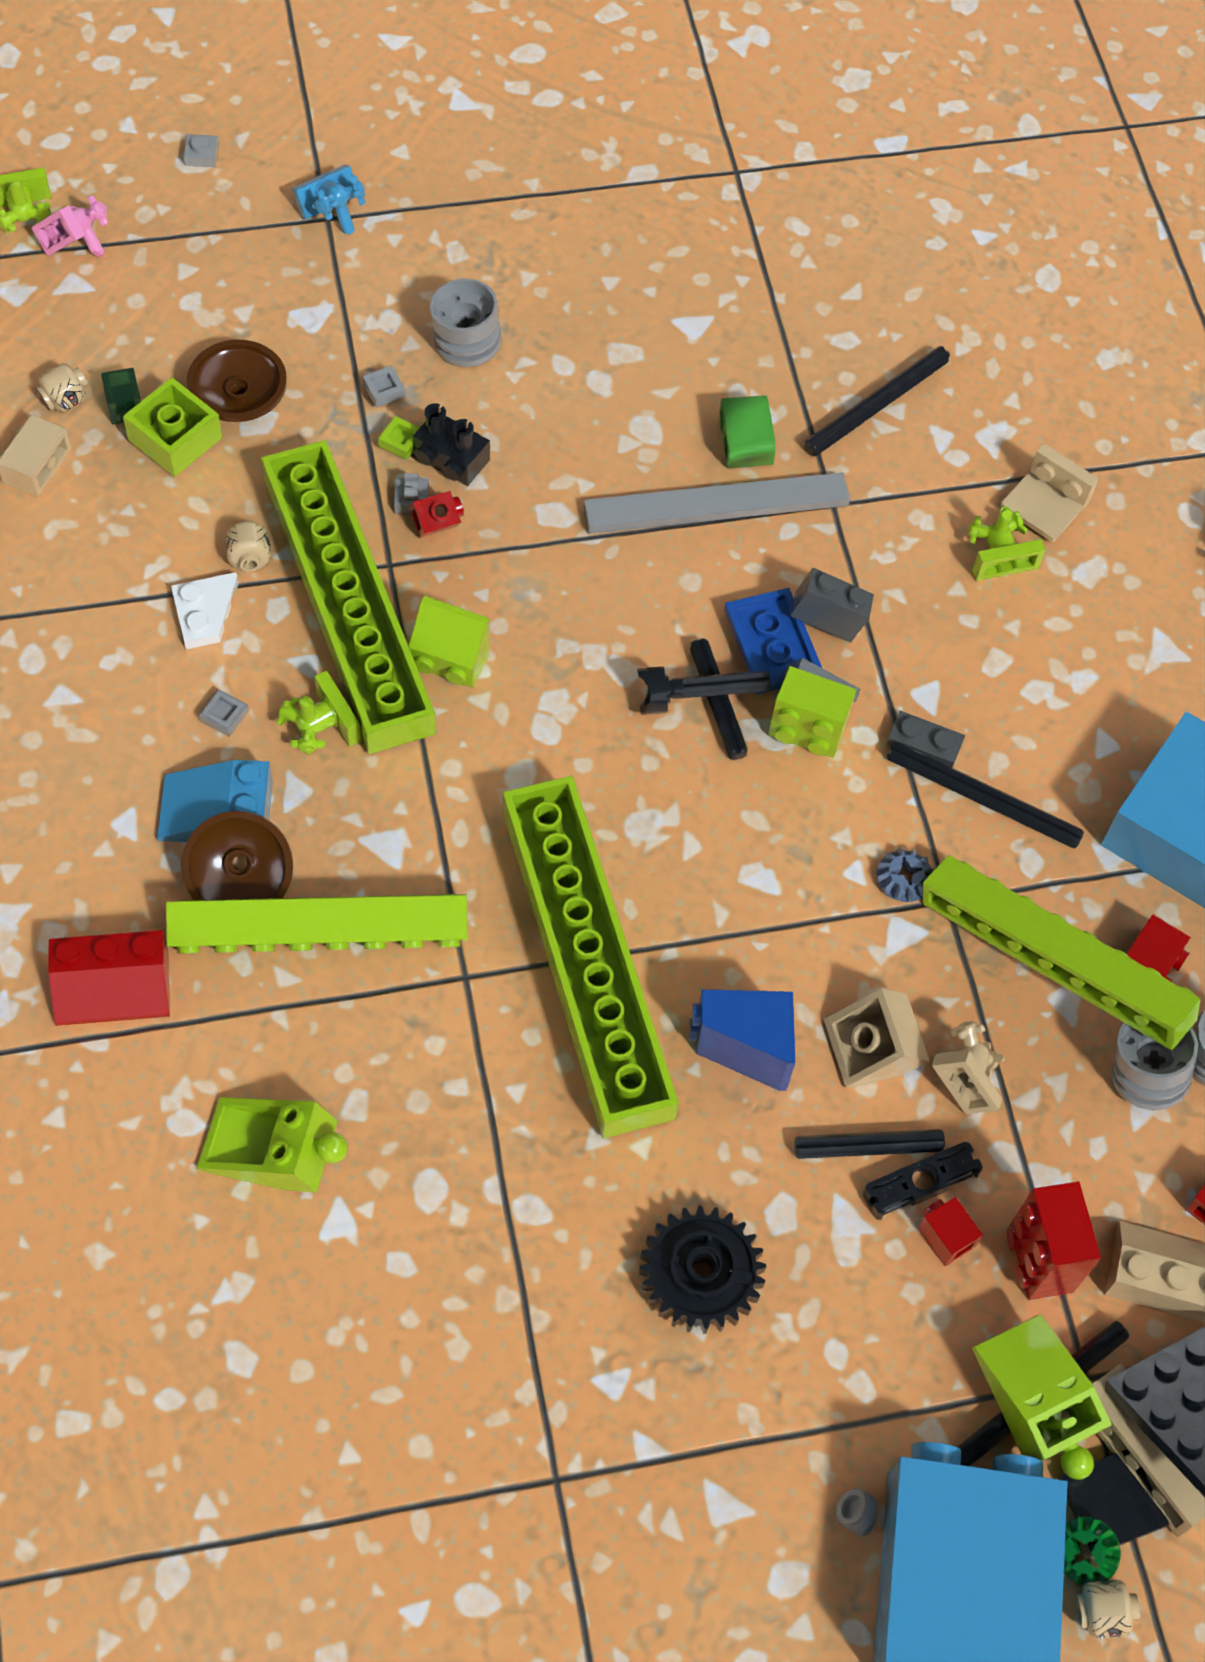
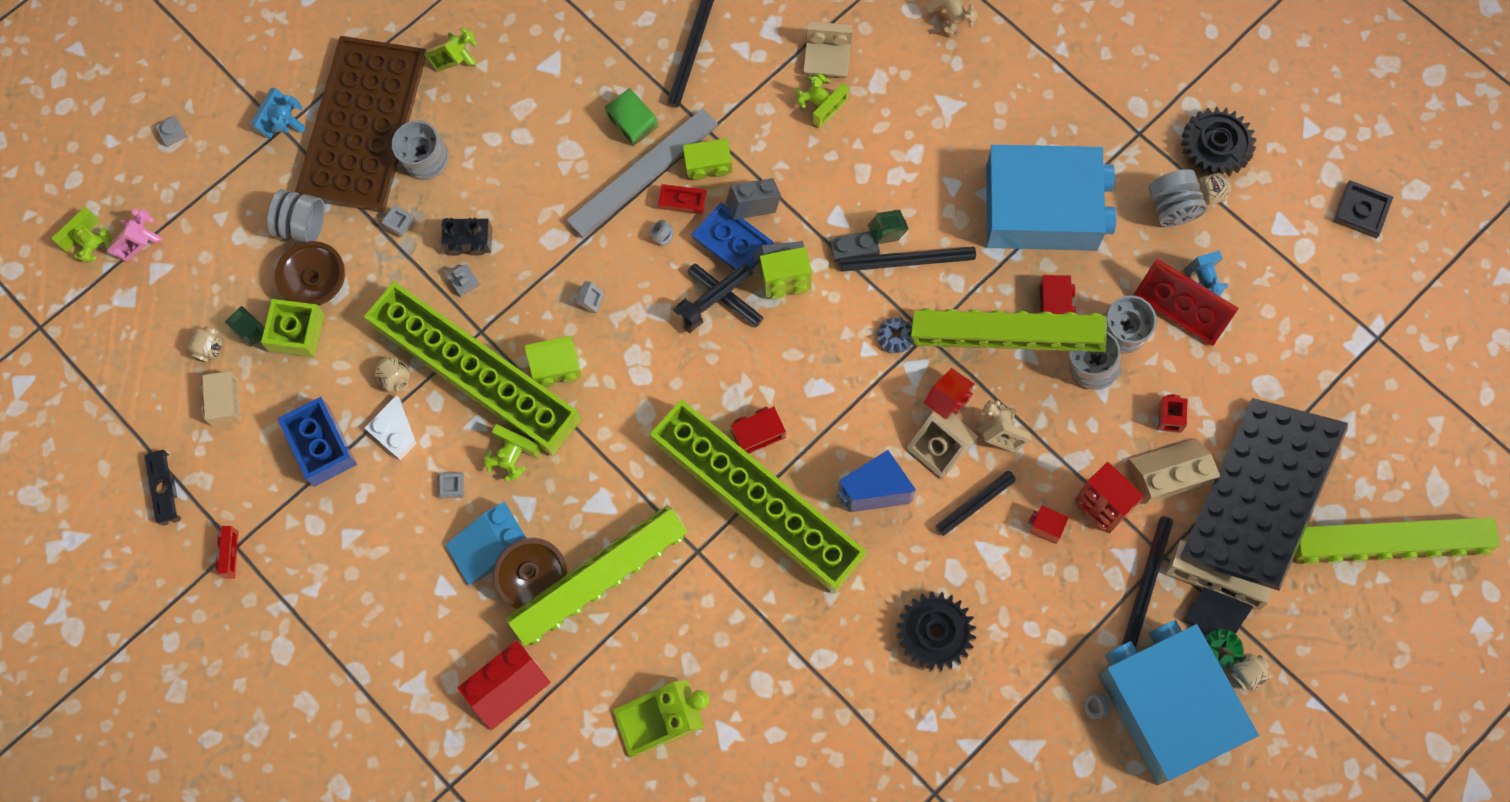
camera: 25 degrees left, 10 degrees up
lime plate [378,416,420,460] -> none
red brick [409,491,464,538] -> none
black piece [863,1142,983,1220] -> none
lime slope [972,1314,1112,1480] -> none
none -> light grey wheel [267,189,325,243]
none -> blue brick [277,397,357,487]
none -> reddish brown plate [295,36,426,212]
none -> lime piece [424,27,477,72]
none -> light grey tile [573,281,604,313]
none -> light grey tile [649,220,674,246]
none -> red plate [658,184,707,214]
none -> lime brick [683,138,733,180]
none -> red brick [731,407,786,454]
none -> clear green brick [868,209,909,245]
none -> red brick [923,368,975,420]

